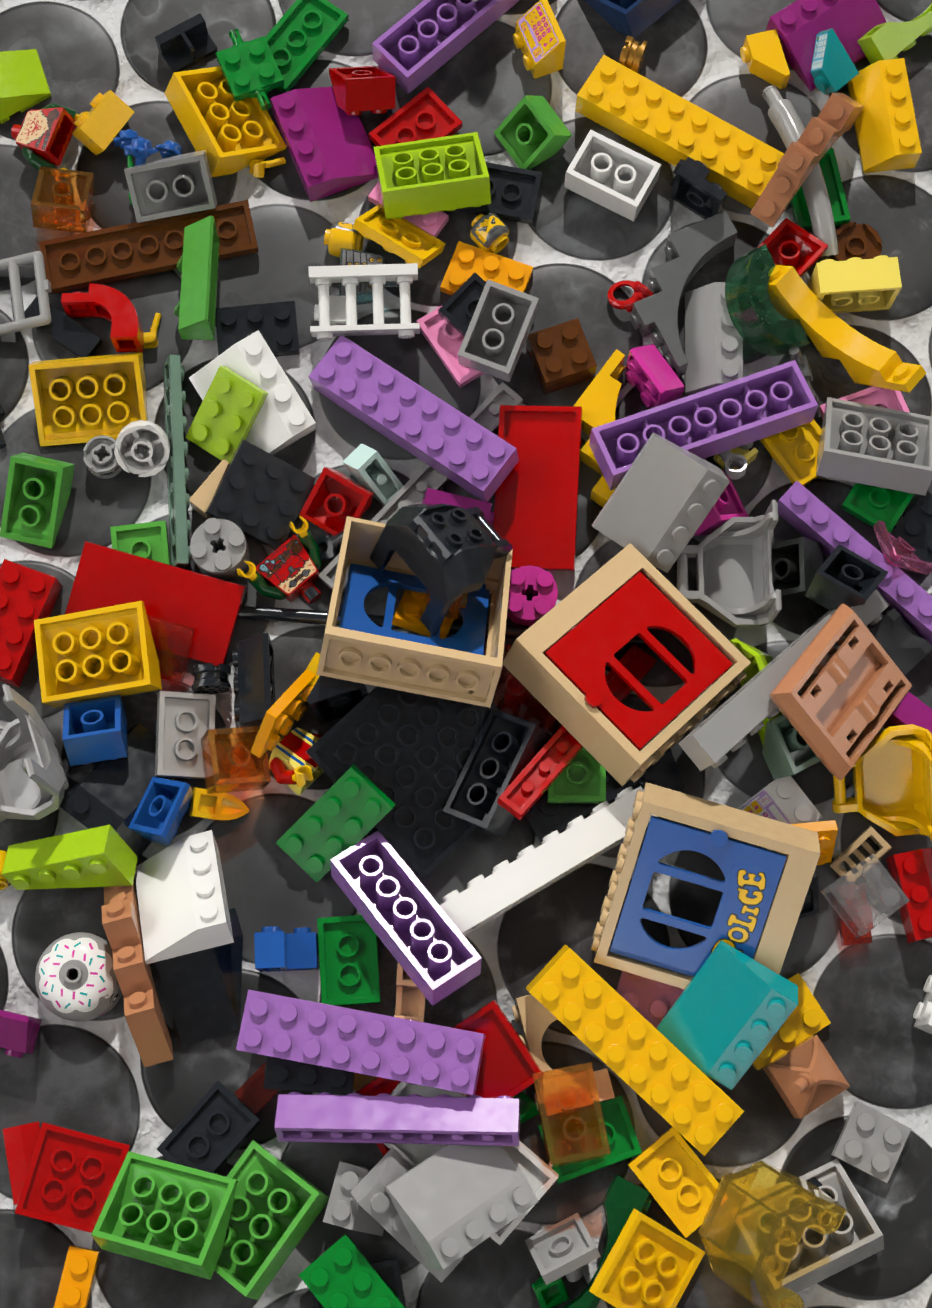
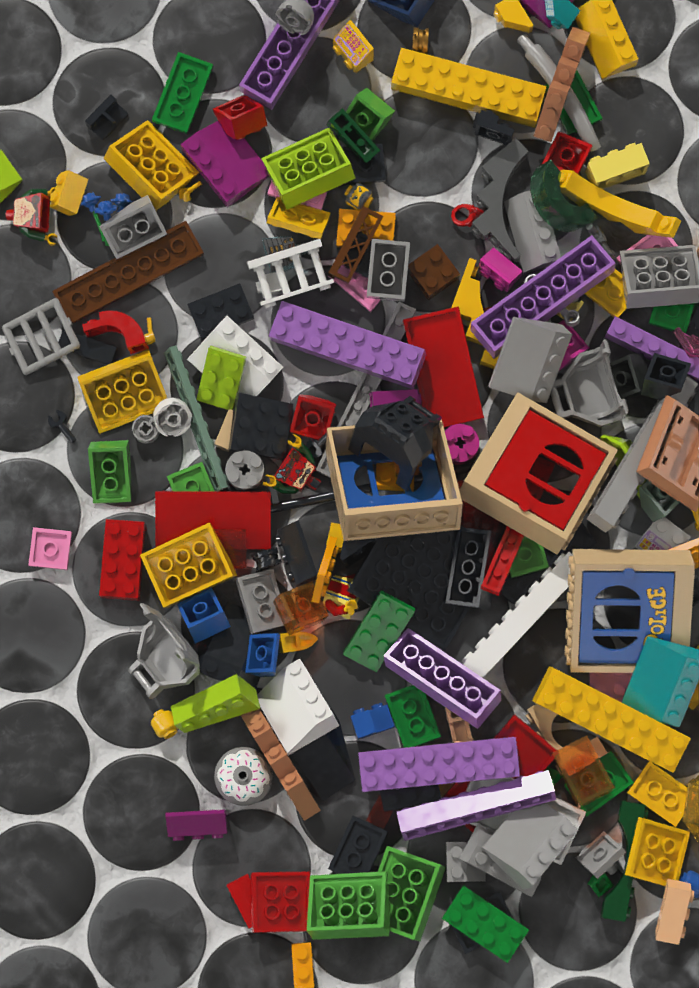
camera: 15 degrees left, 5 degrees up
clear orange slope [31,166,94,233] -> none
bright green piece [174,216,220,341] -> none
green plate [216,29,284,111] -> none
yellow head [324,222,364,257] -> none
light aqua slope [343,443,403,506] -> none
red plate [369,87,463,146] -> none
white brick [564,130,661,222] -> none
reddish brown tile [830,222,882,261] -> none
none -> dark green slope [327,108,380,163]
none -> reddish brown fence [327,206,383,284]

